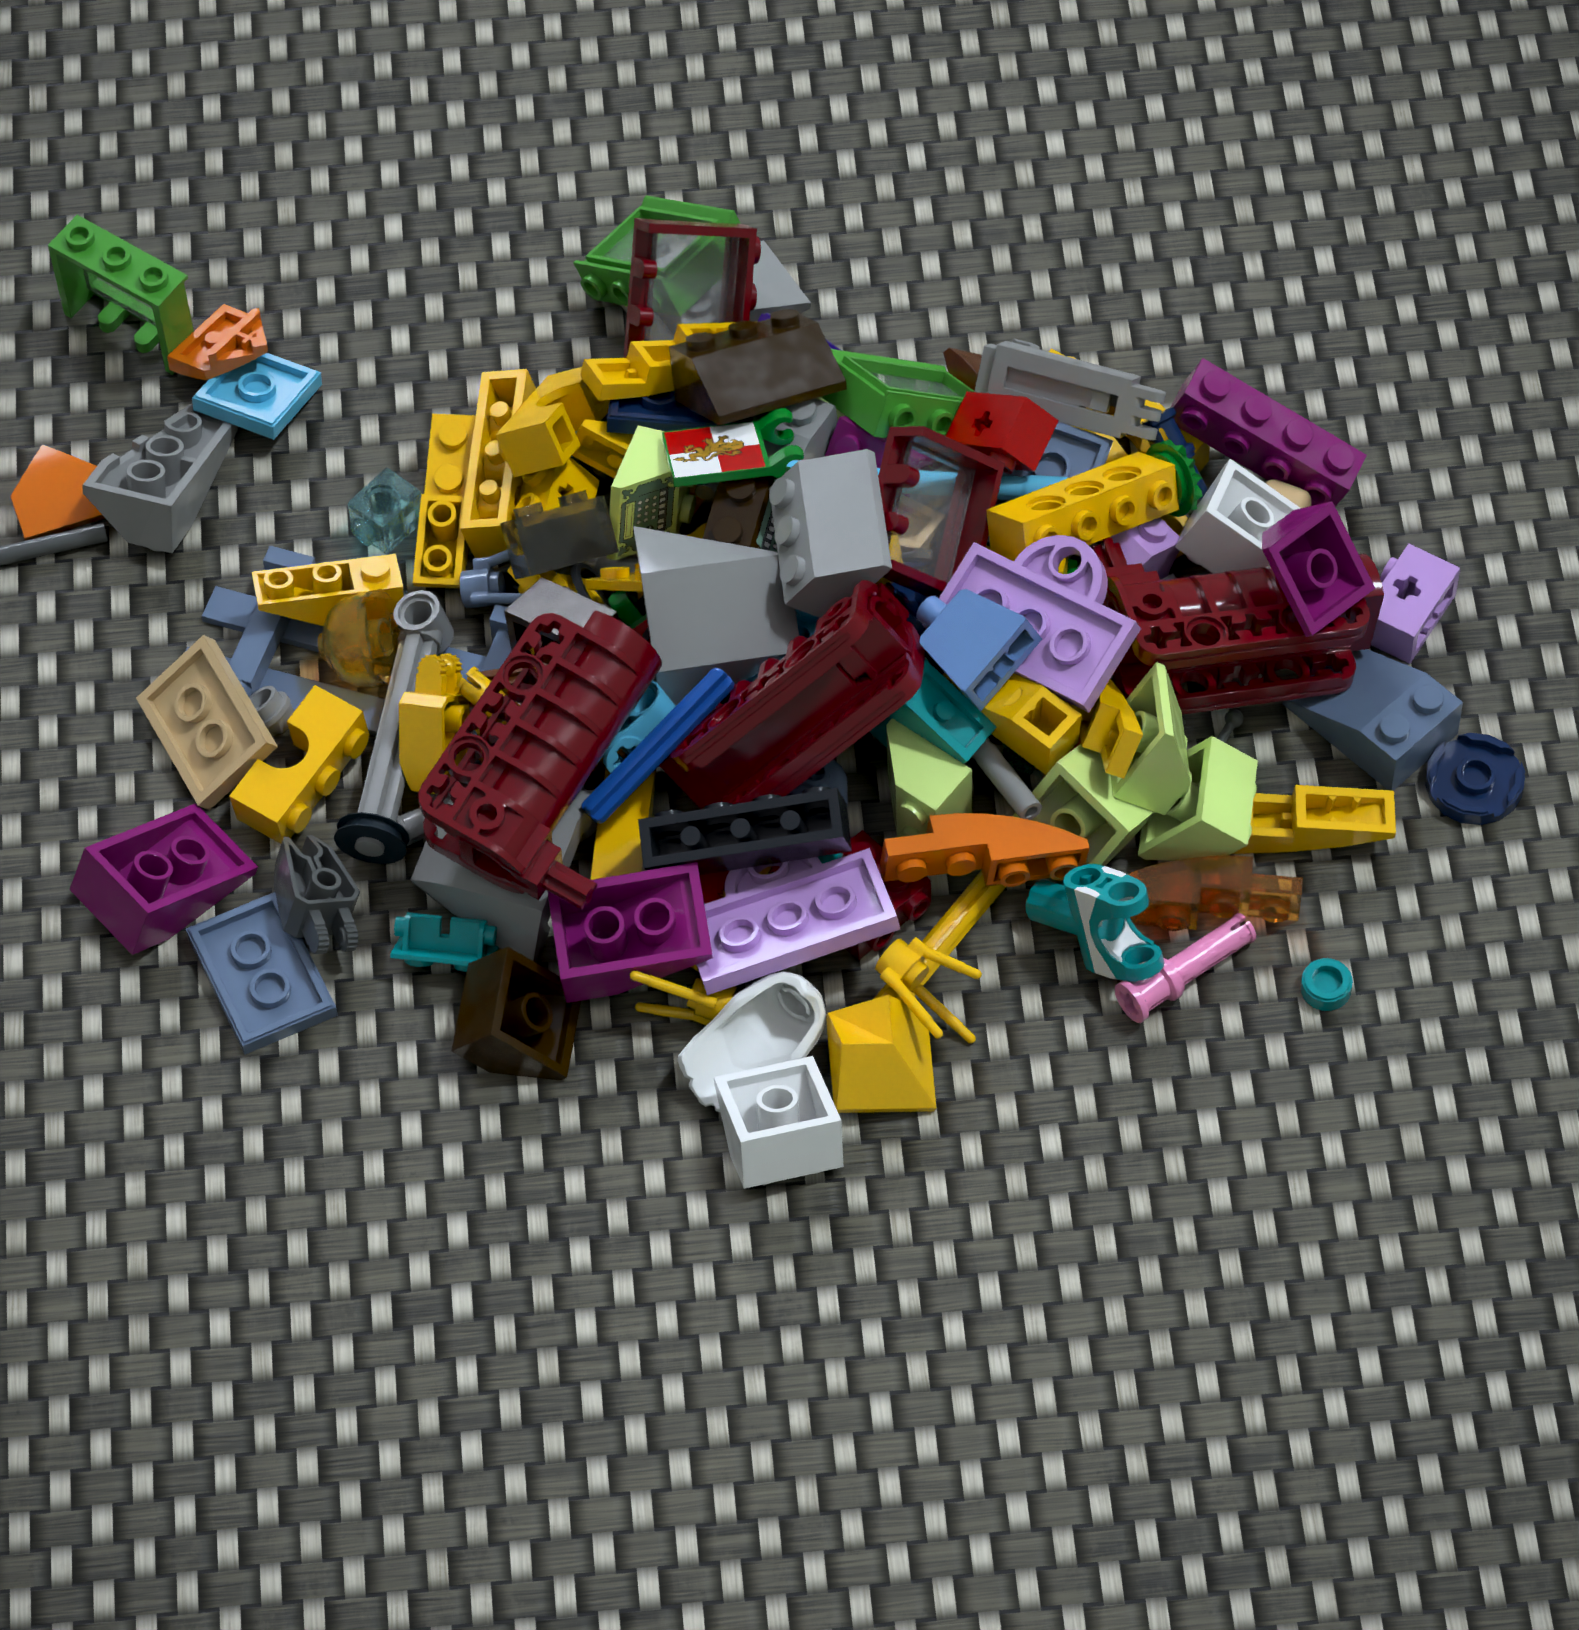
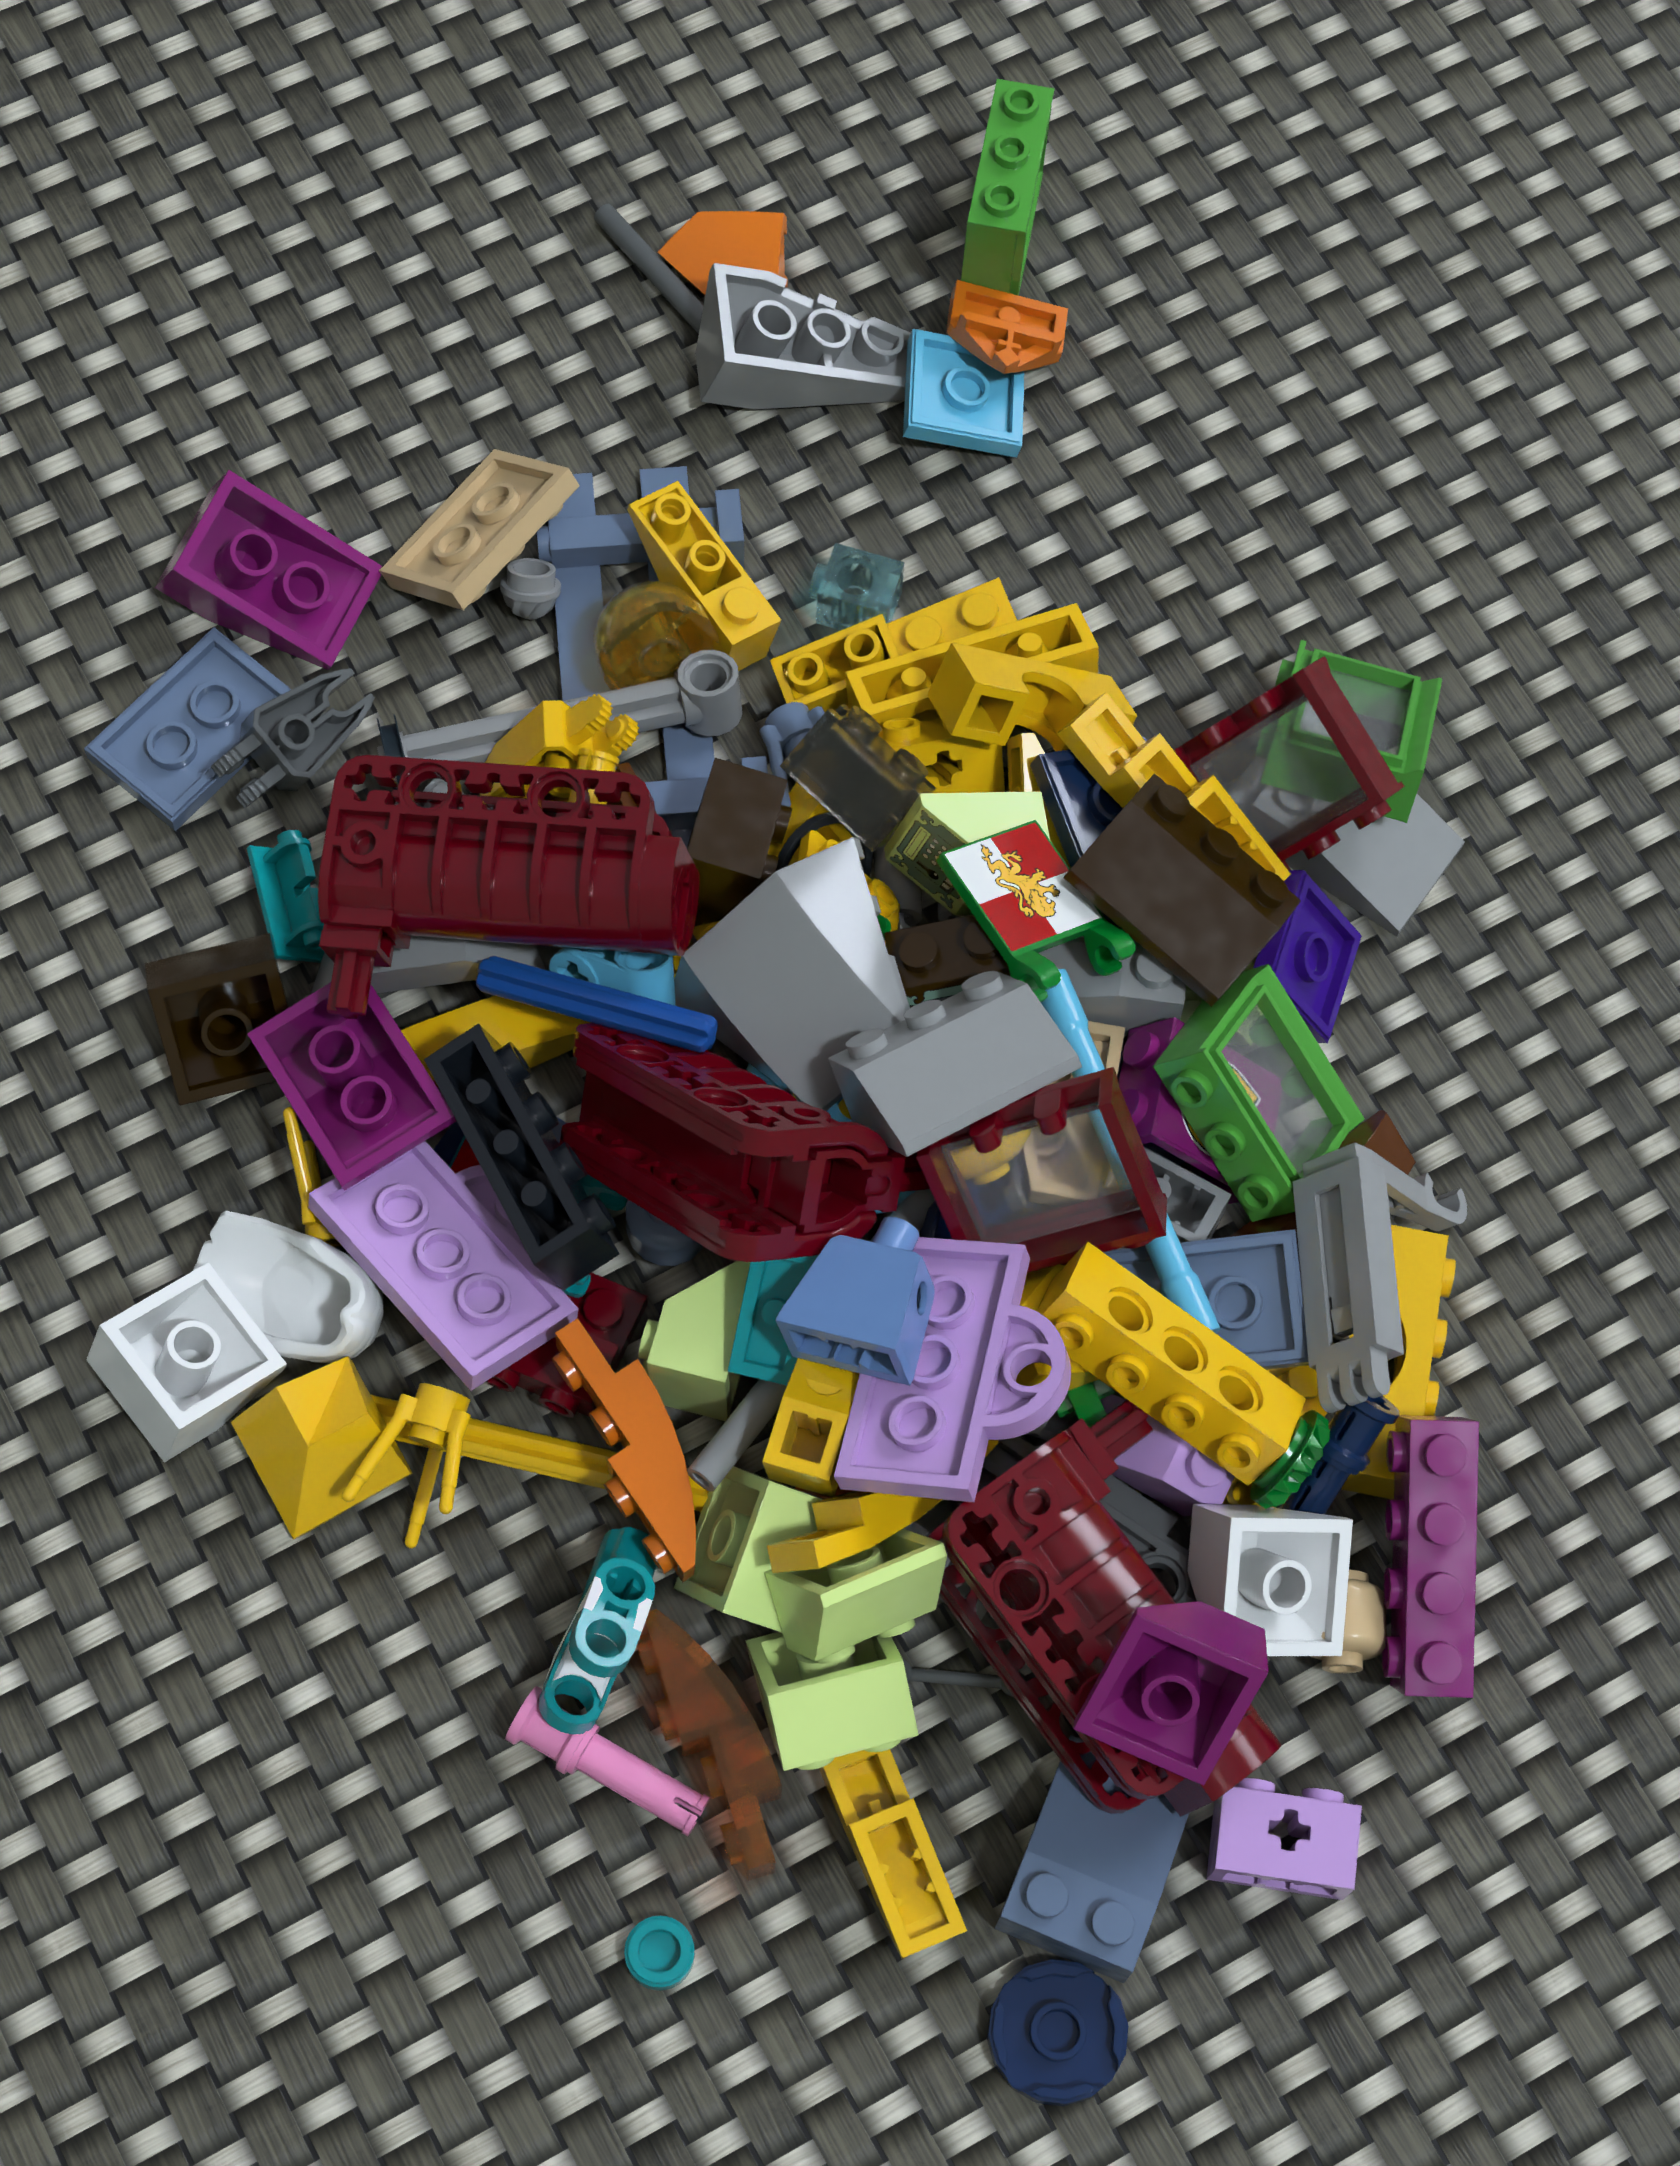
camera: 60 degrees right, 10 degrees up
yellow arch [229,685,369,844] -> none
red brick [946,391,1059,474] -> none

